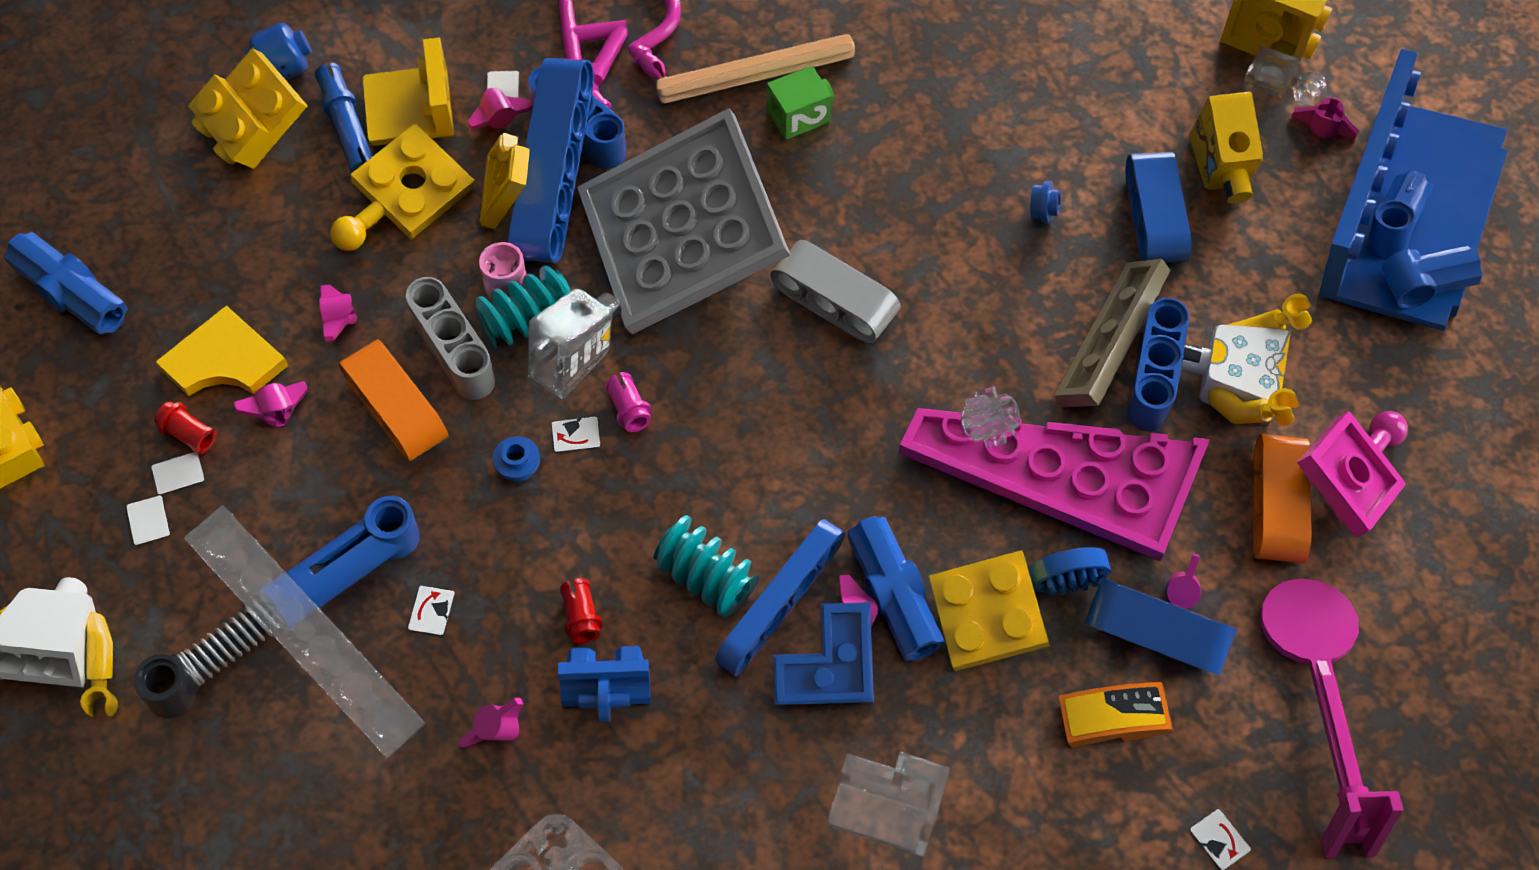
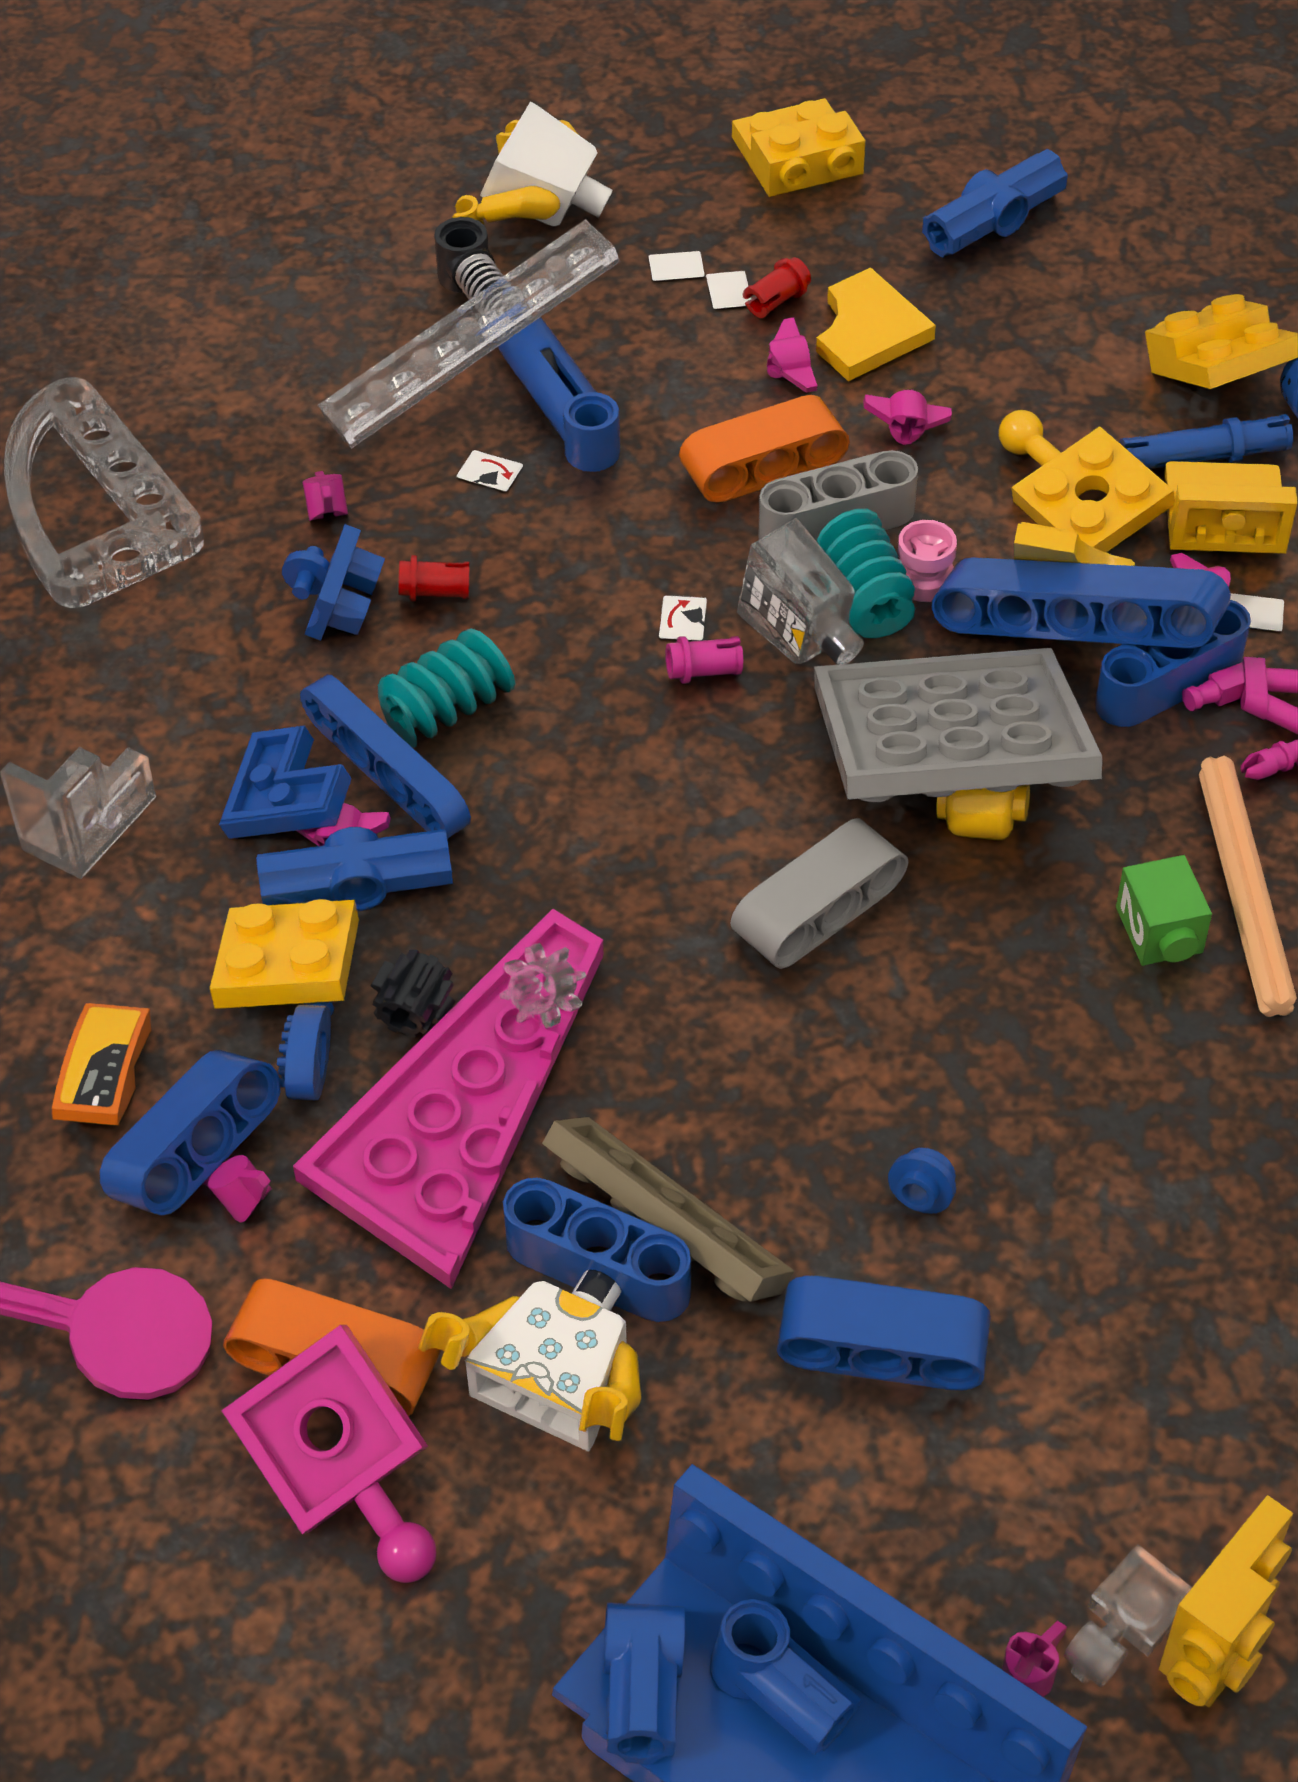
camera: 105 degrees right, 10 degrees down
blue plate [493,436,540,482] -> none
yellow torso [1189,91,1263,204] -> none
none -> black gear [371,950,455,1038]

